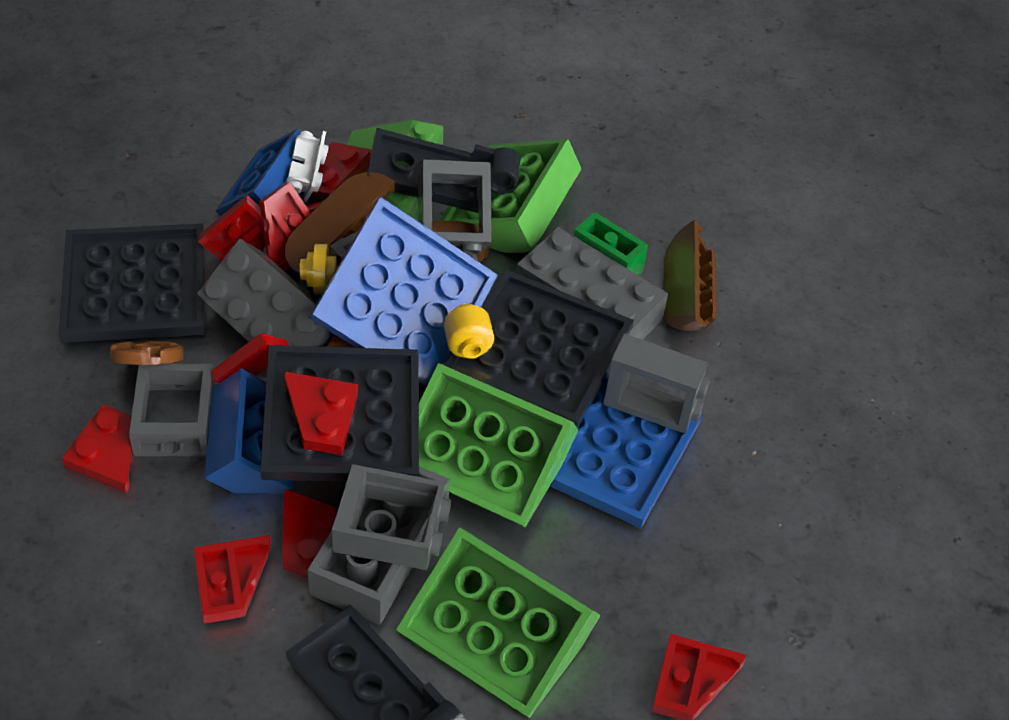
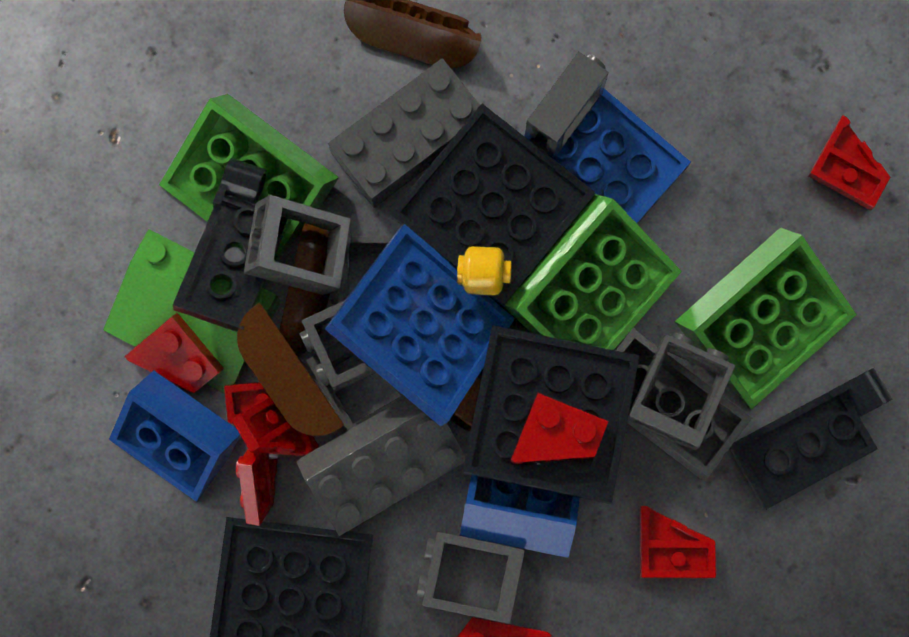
camera: 70 degrees left, 30 degrees up
dark orange tile [110,340,183,365] -> none
red tile [211,333,288,383] -> none
red wing [282,489,338,578] -> none
white hinge [286,131,329,202] -> none
yellow plate [300,244,337,296] -> none
green brick [573,212,648,275] -> none

